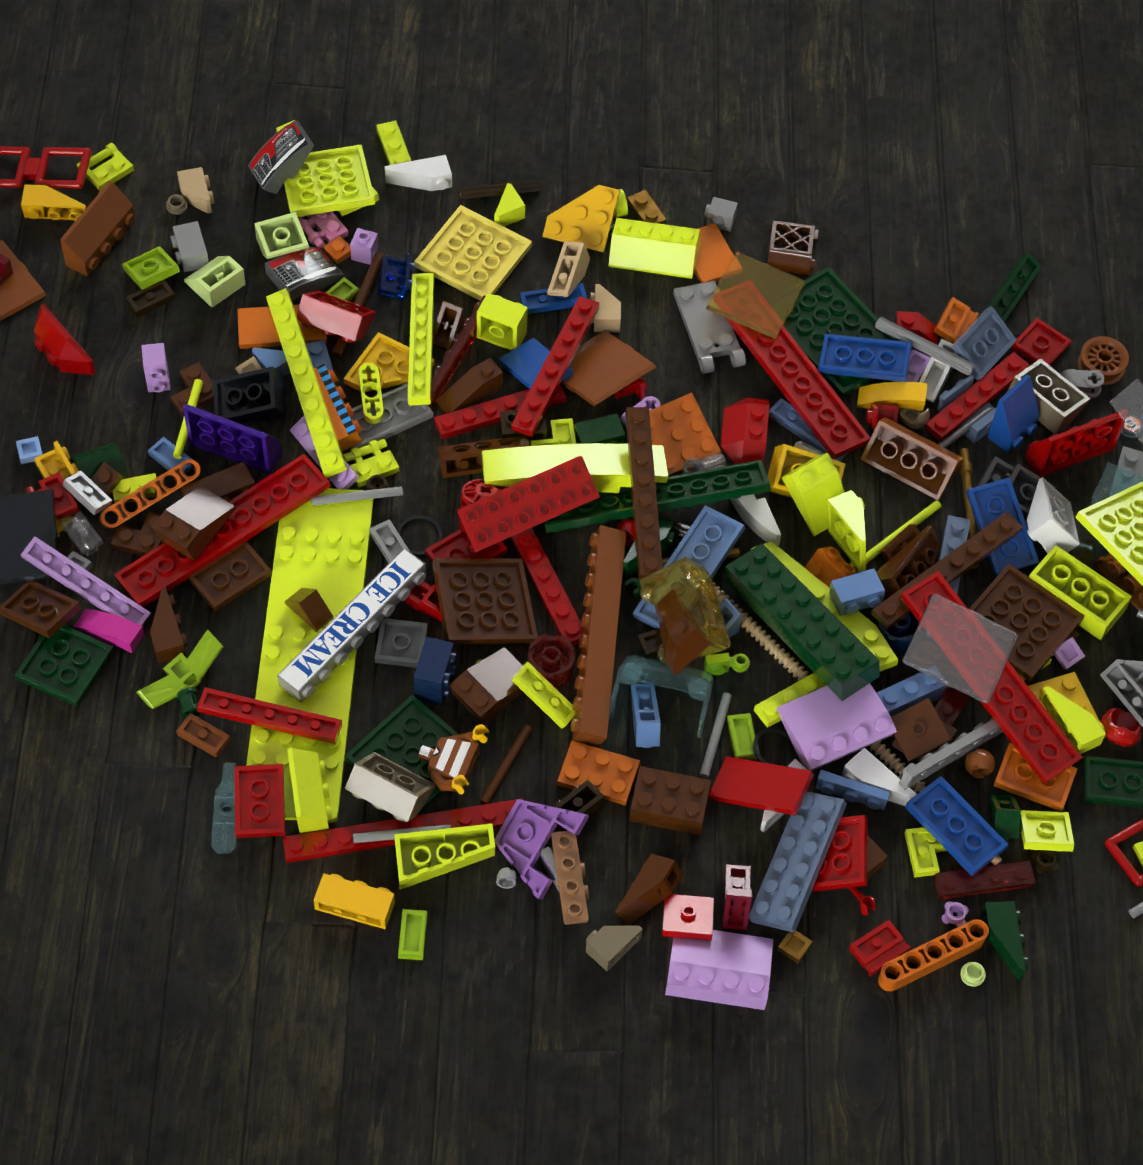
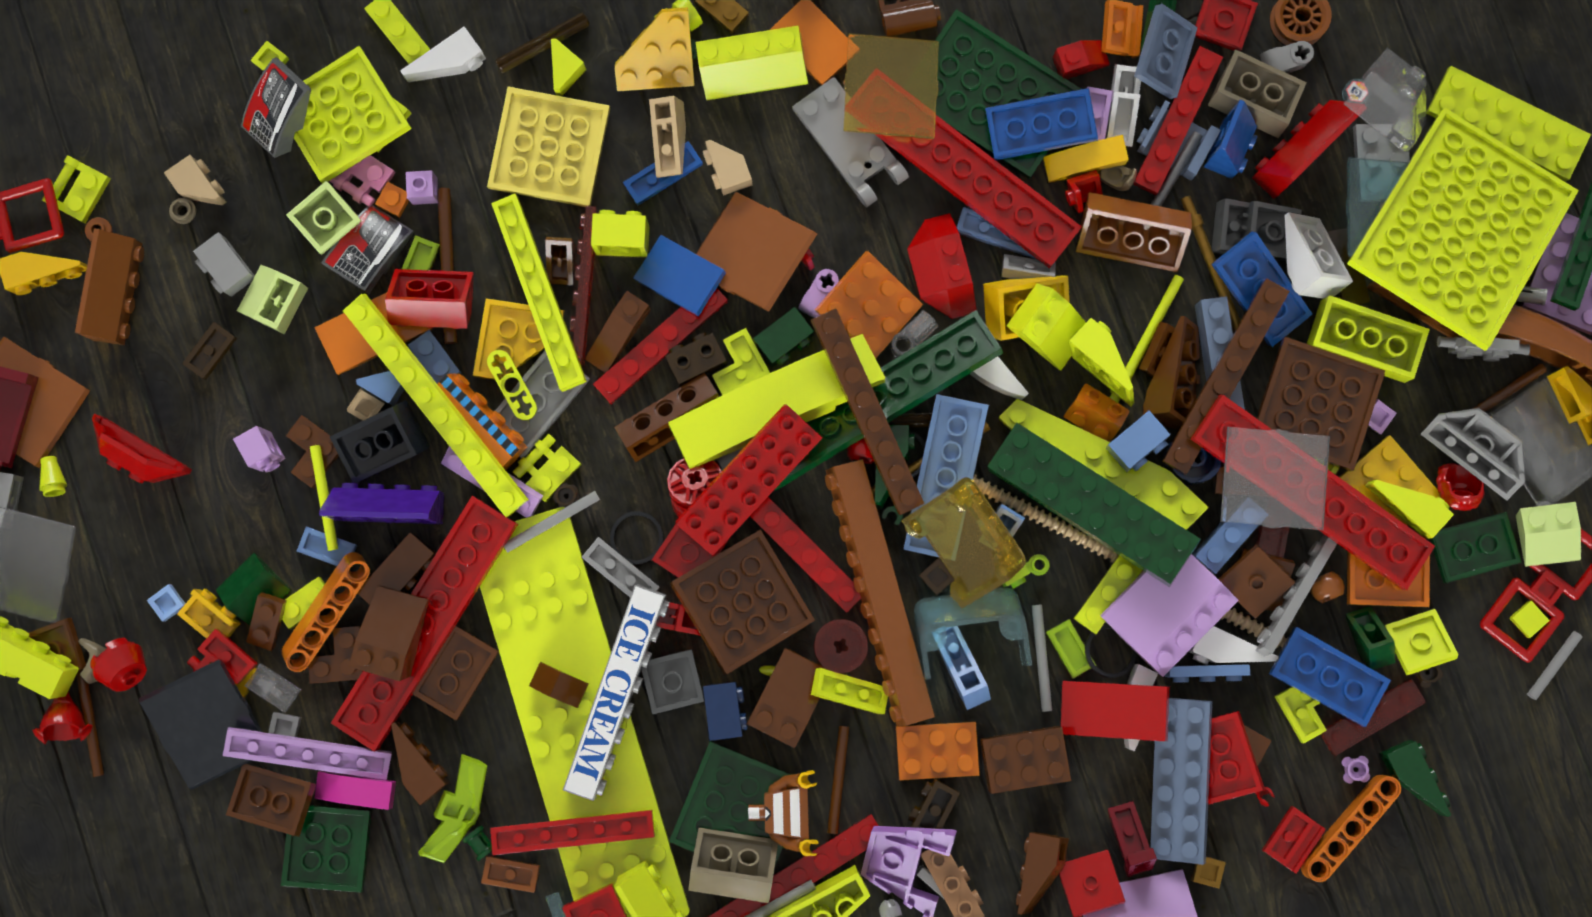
camera: 20 degrees left, 25 degrees up
light grey plate [62,471,112,515] -> none
lime tile [122,246,180,290] -> none
clear blue bracket [378,253,414,300] -> none
red plate [511,296,599,437] -> none
reddish brown wedge [656,589,711,675] -> none
light grey axle [875,317,975,376] -> none
yellowish green plate [960,962,986,987] -> none

